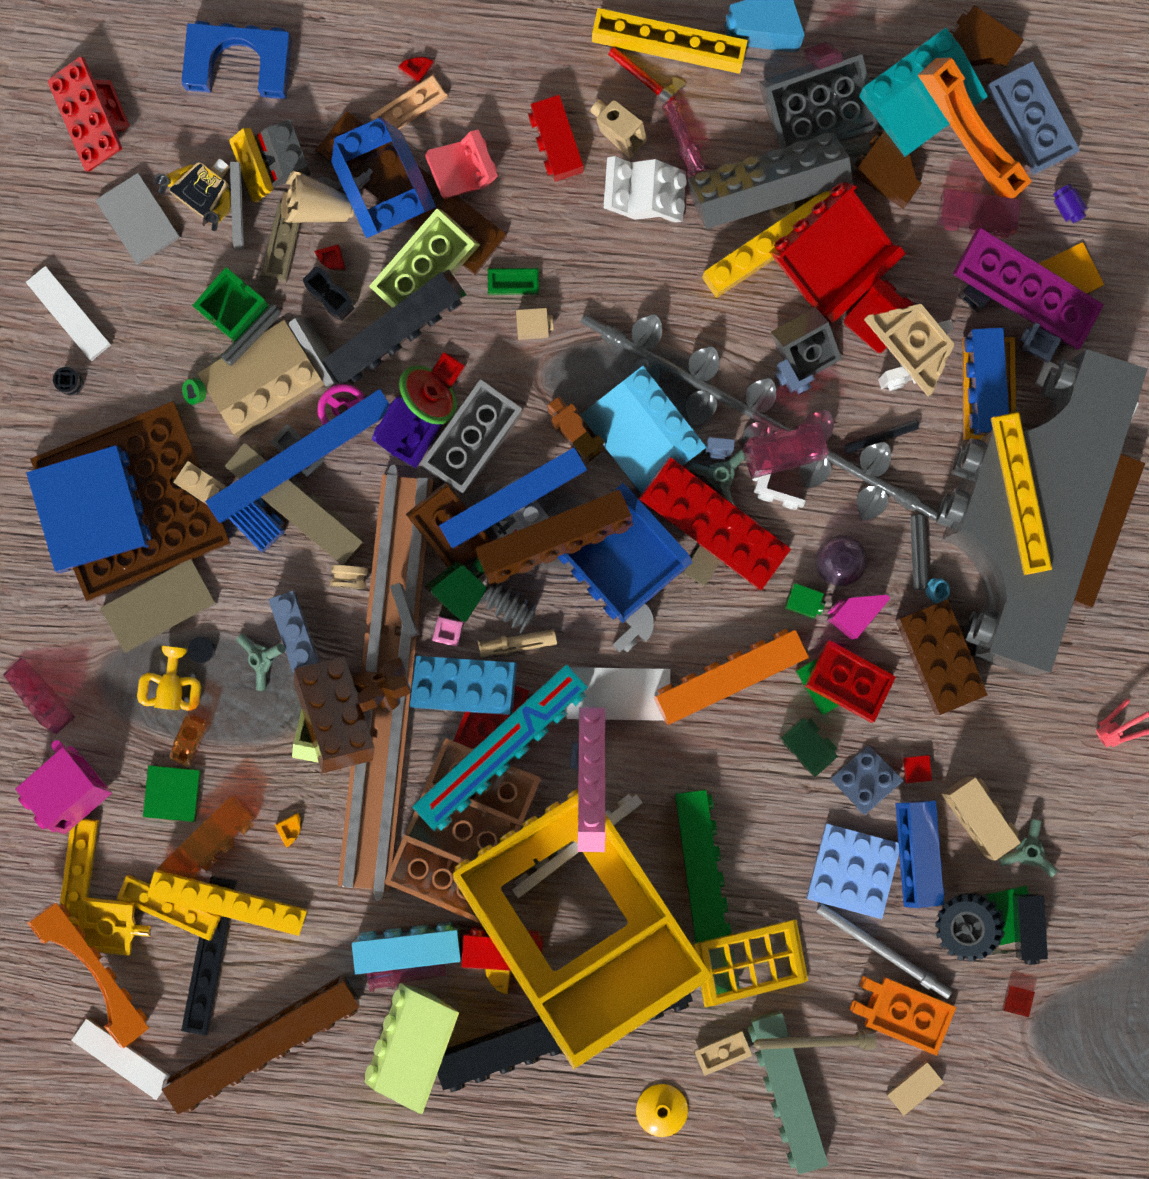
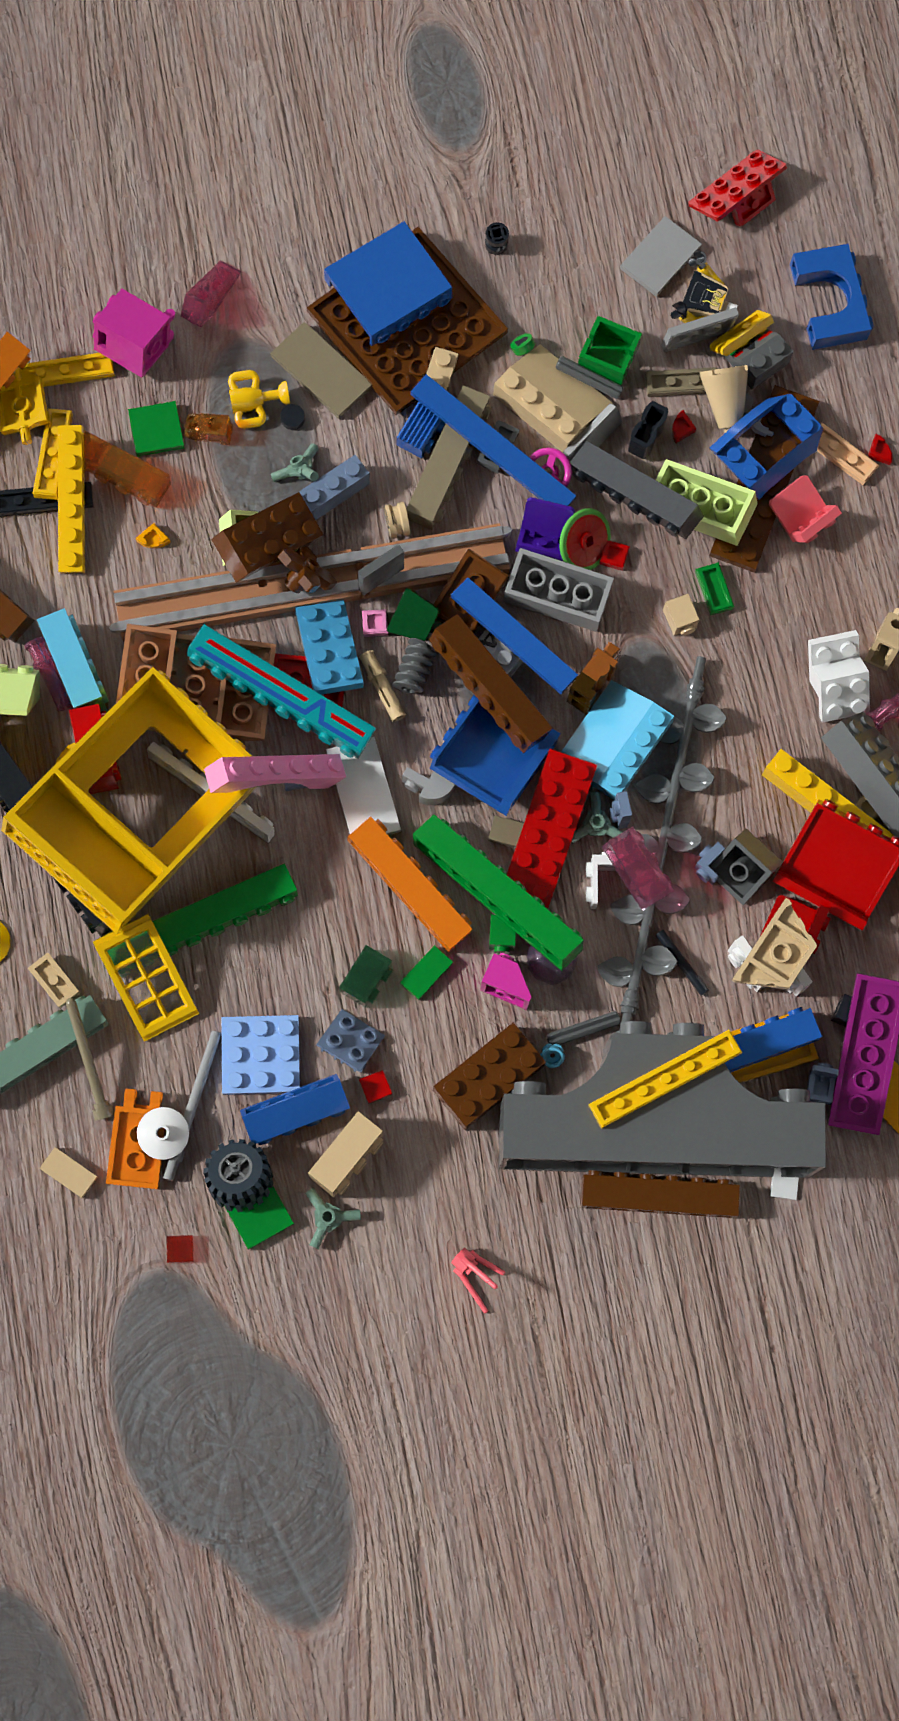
camera: 70 degrees right, 10 degrees down
white tile [26,266,111,361] -> none
red brick [527,94,583,182] -> none
red plate [805,640,896,723] -> none
black brick [1013,894,1048,965] -> none
none -> white dish [137,1107,189,1160]
none -> green brick [413,814,584,971]

